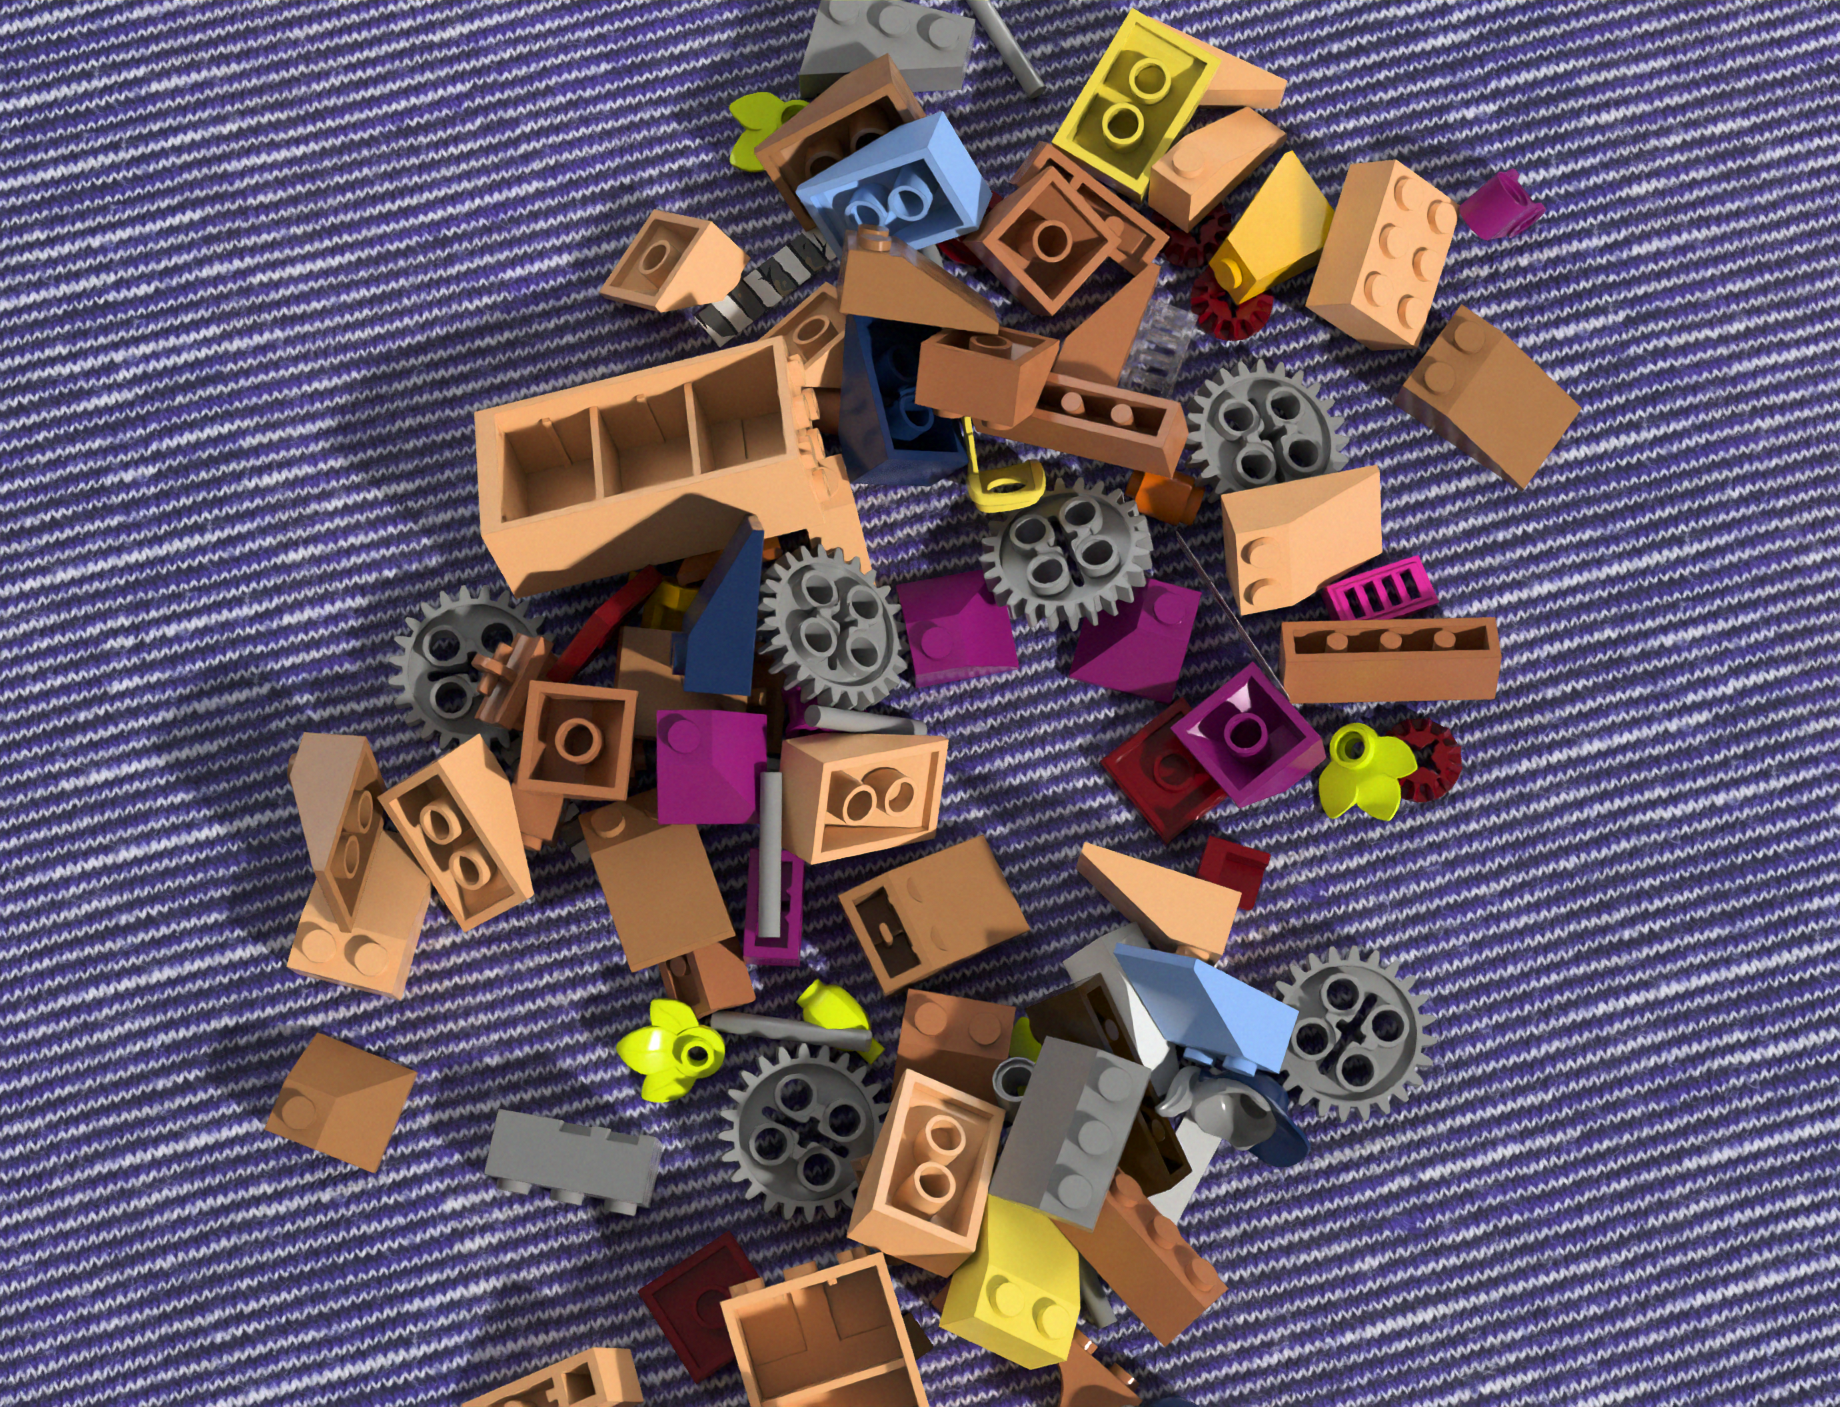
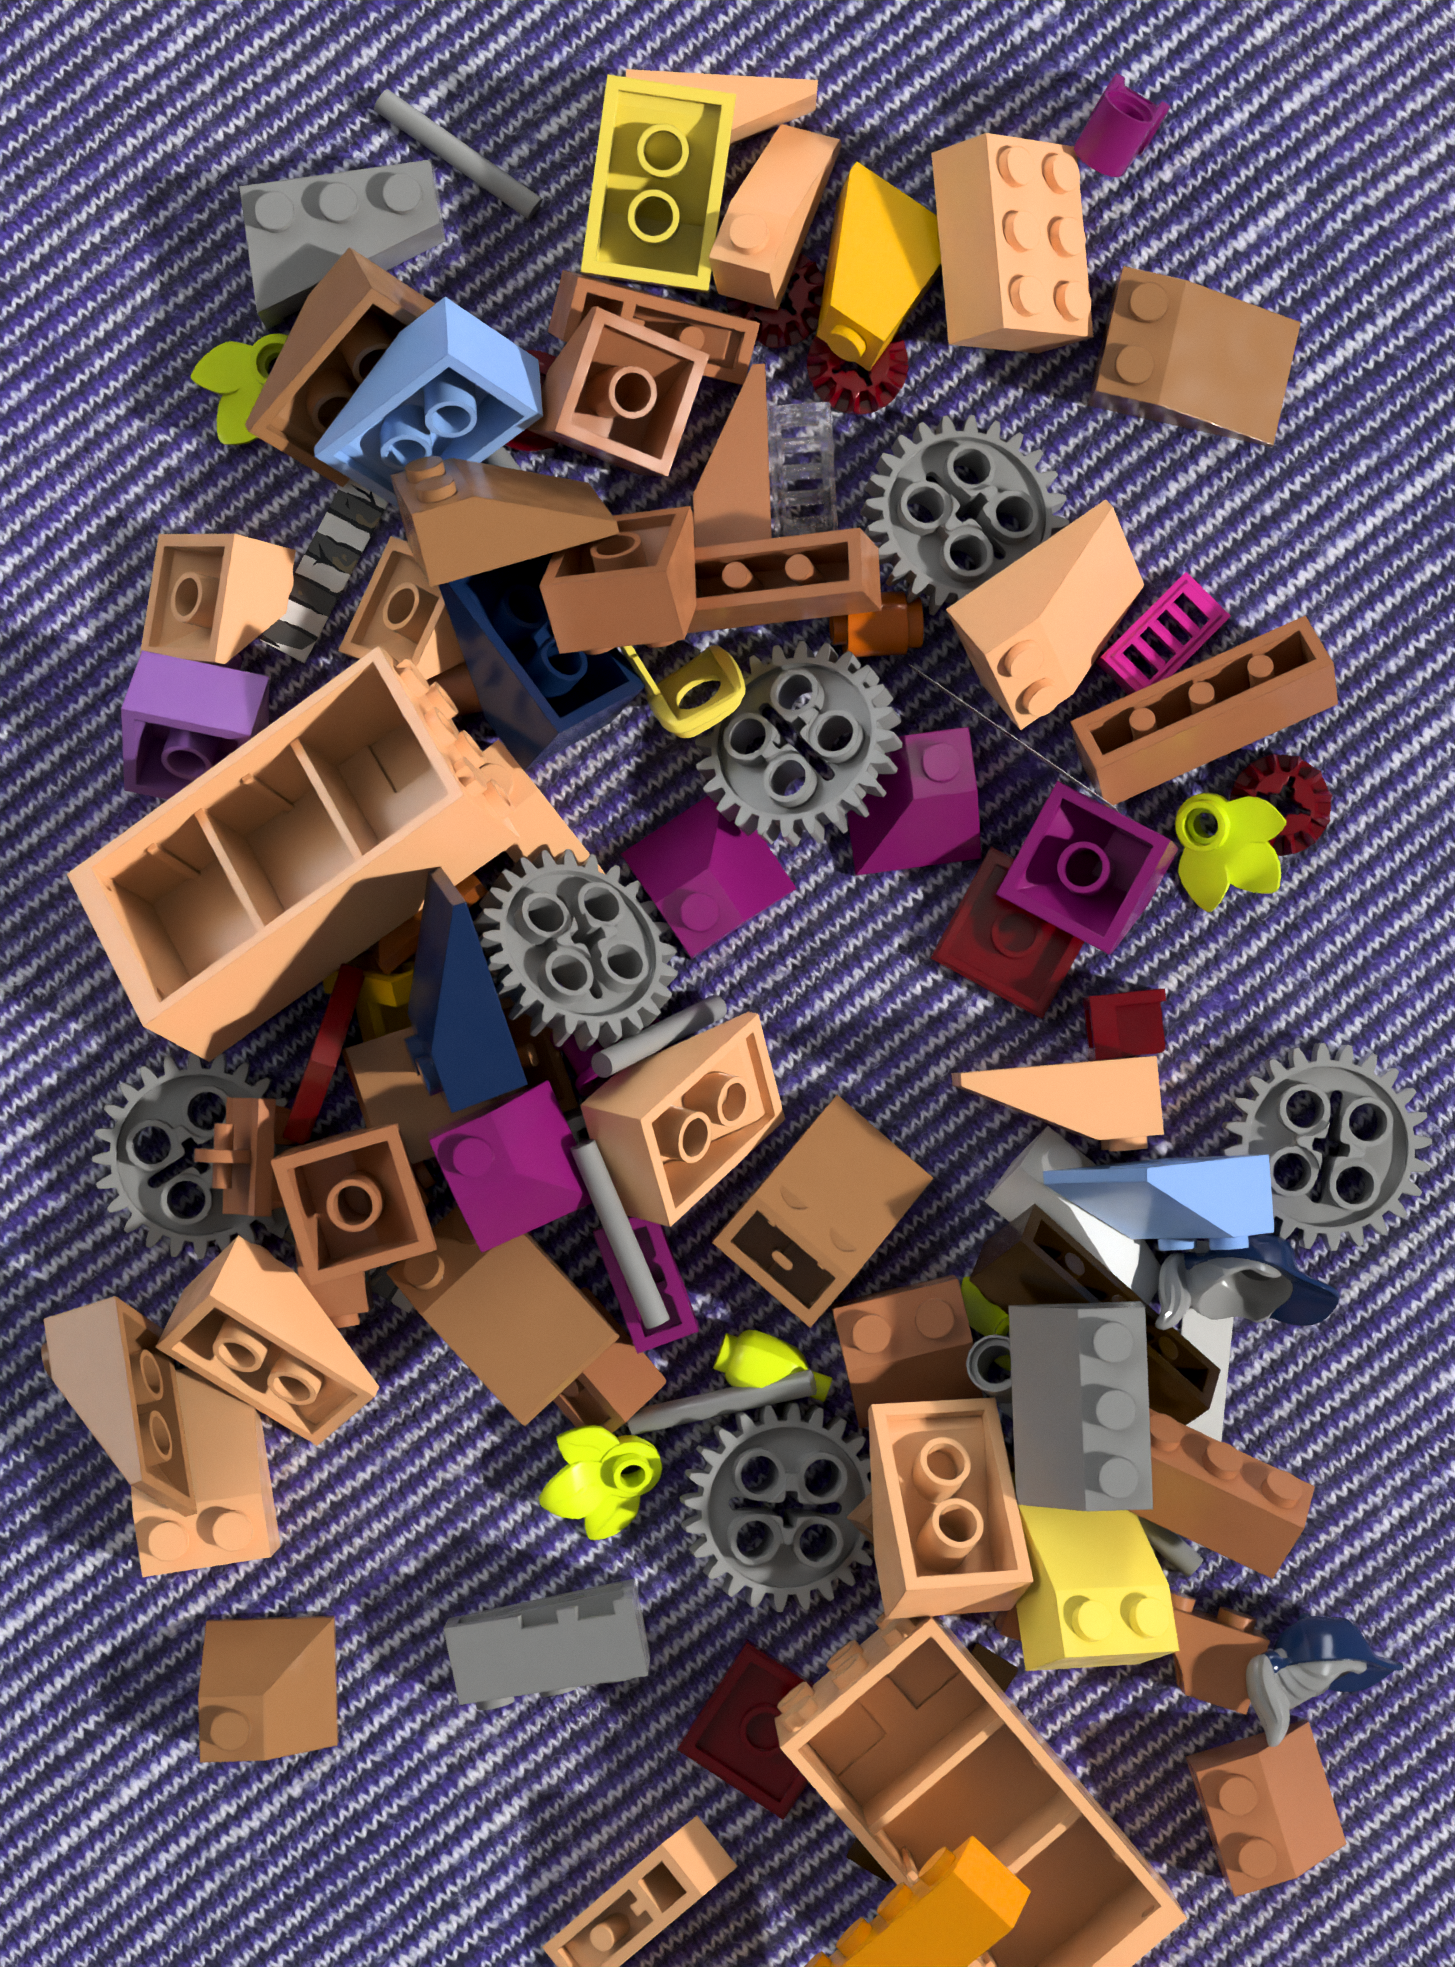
camera: 30 degrees left, 10 degrees up
none -> medium lavender brick [121,650,270,799]

